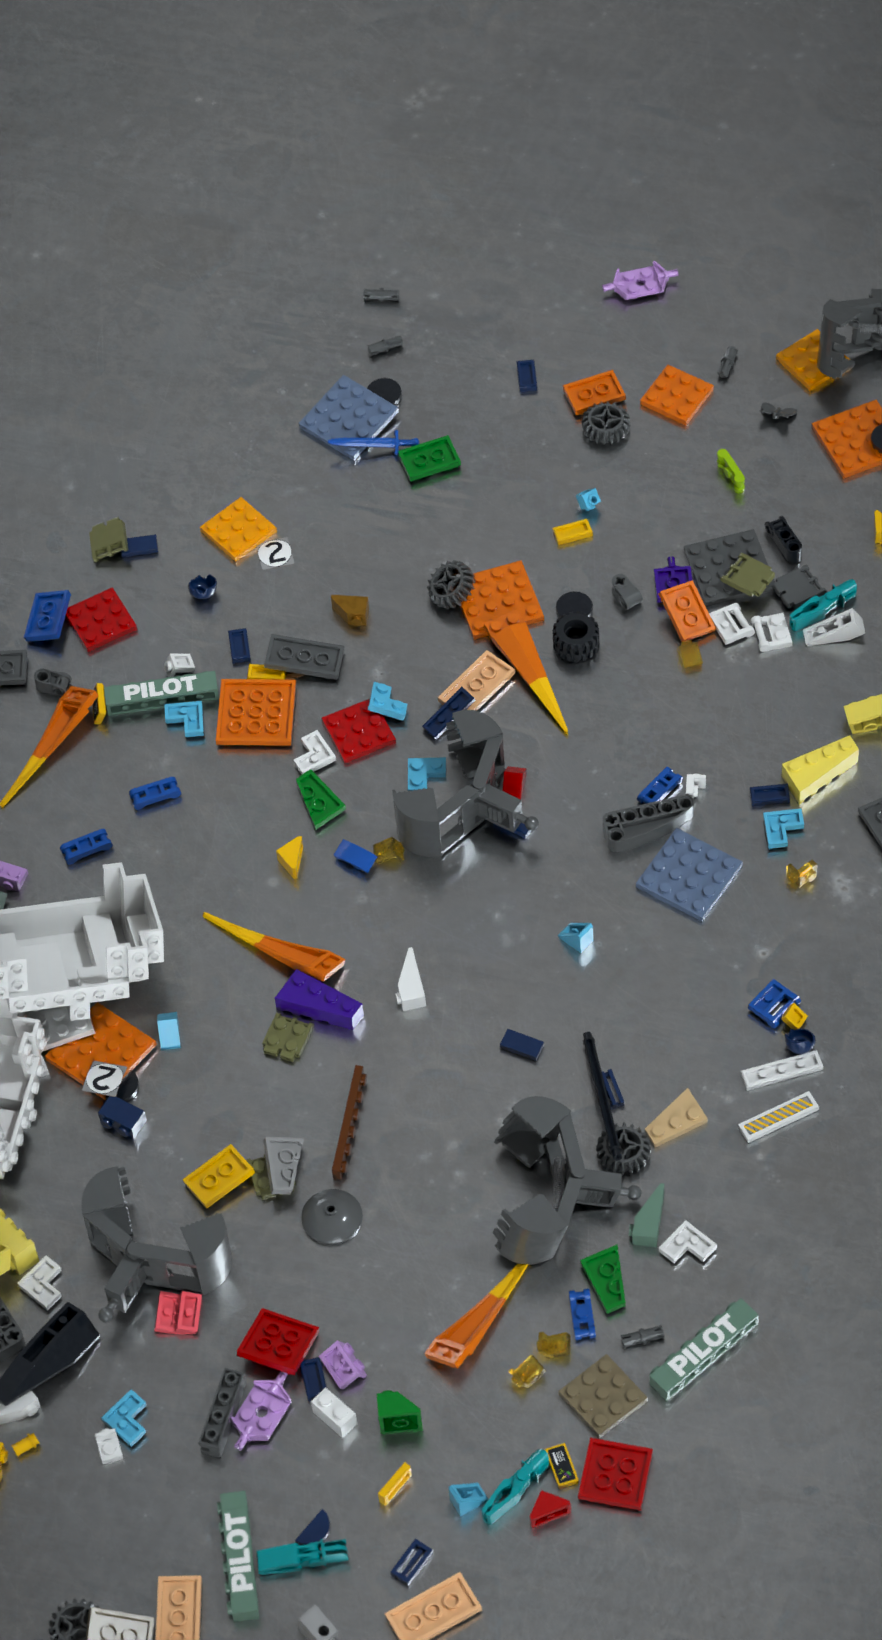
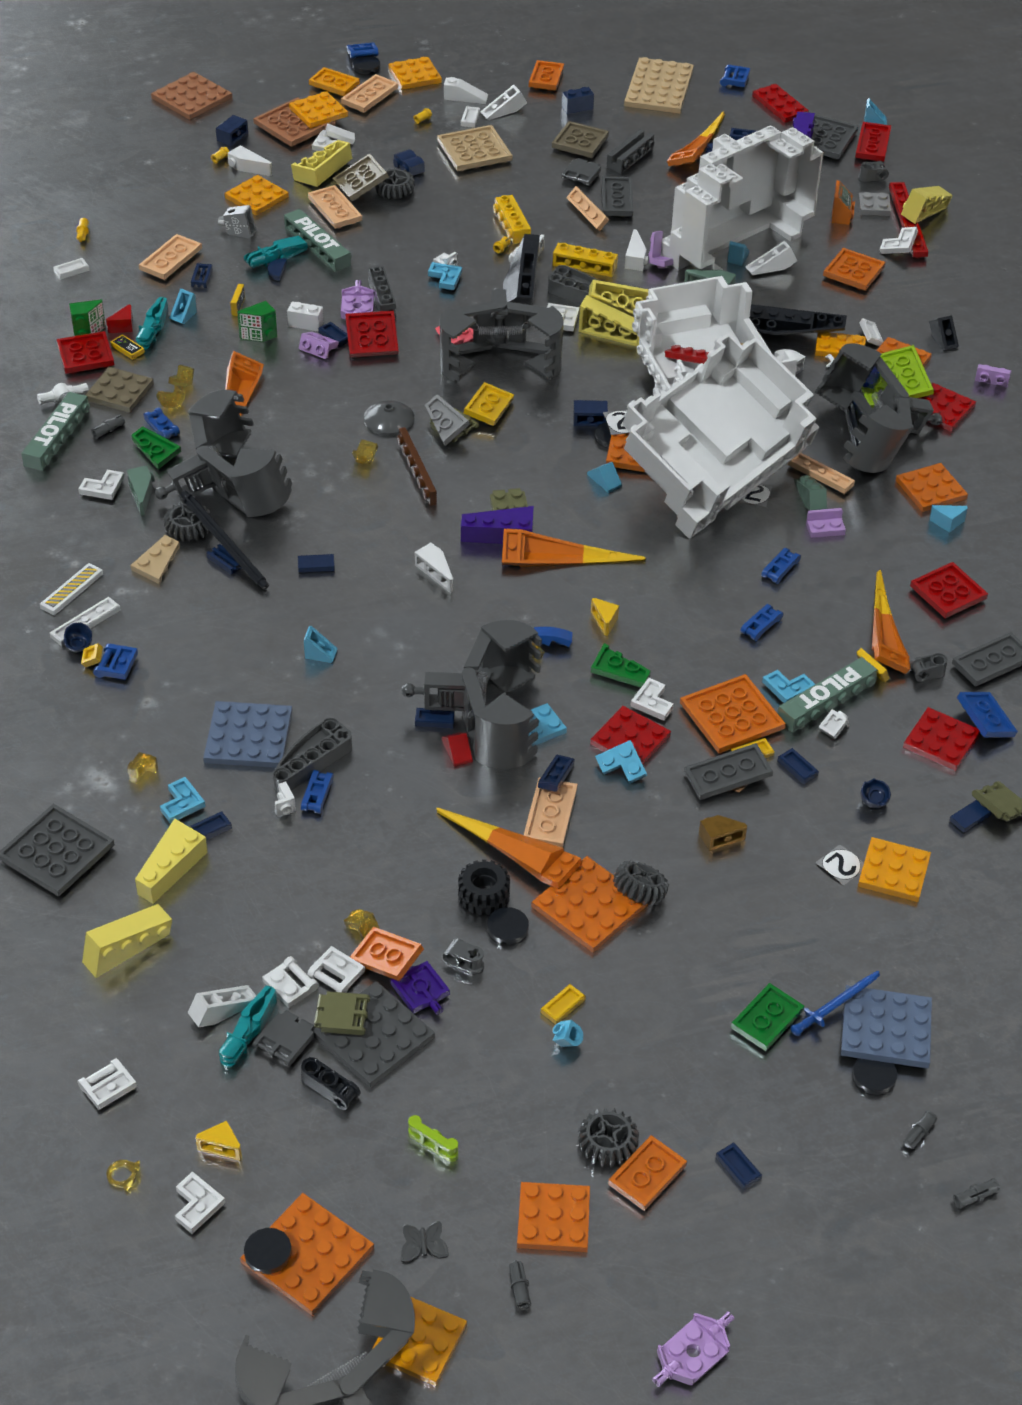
camera: 145 degrees right, 10 degrees down
none -> white pin [37,383,89,405]
none -> green slope [69,299,106,336]
none -> clear yellow bracket [352,439,378,464]

